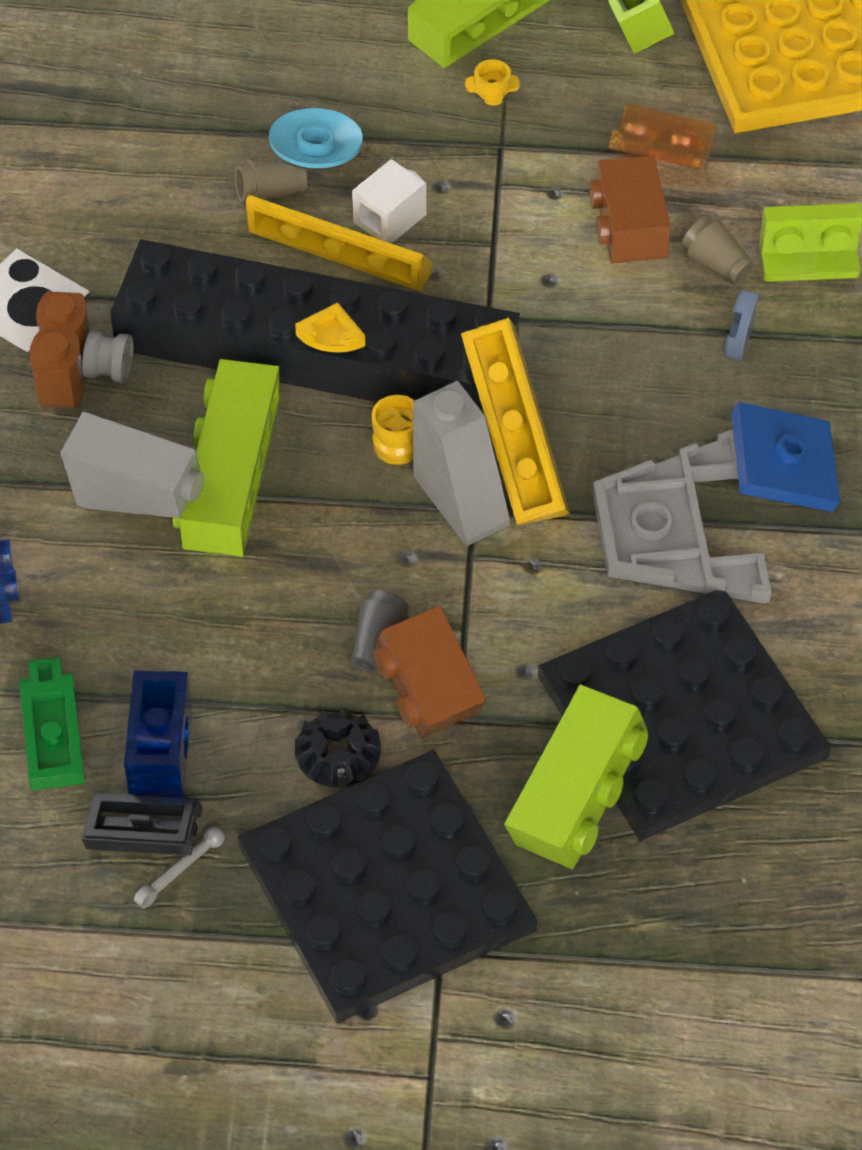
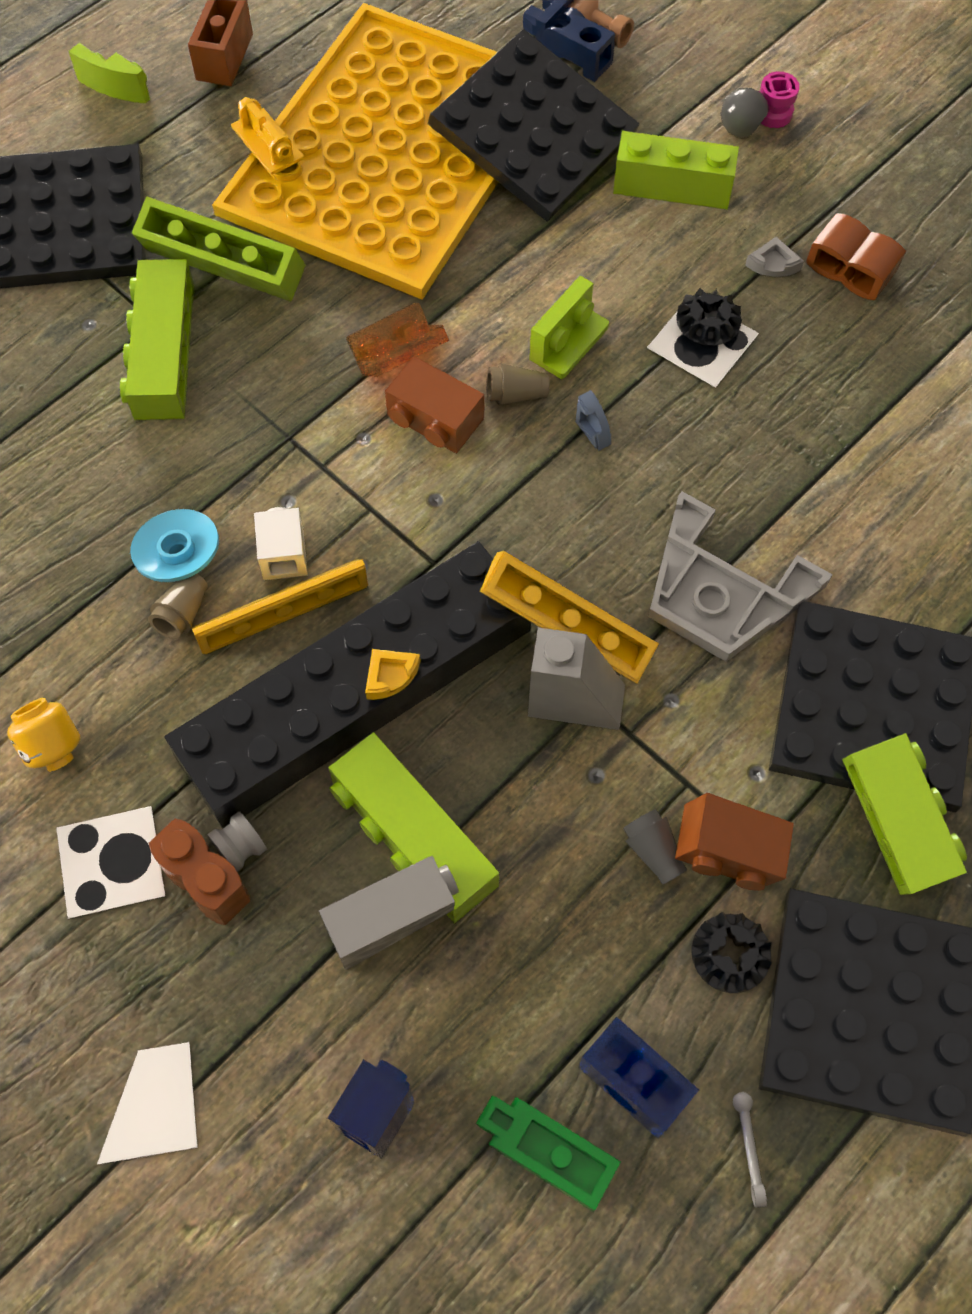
camera: 50 degrees left, 10 degrees up
black tile [82,792,203,855] -> none
yellow wheel [371,395,415,465] -> none
yellow plate [465,59,520,106] -> none
blue plate [731,402,840,512] -> none
none -> yellow head [7,698,81,772]

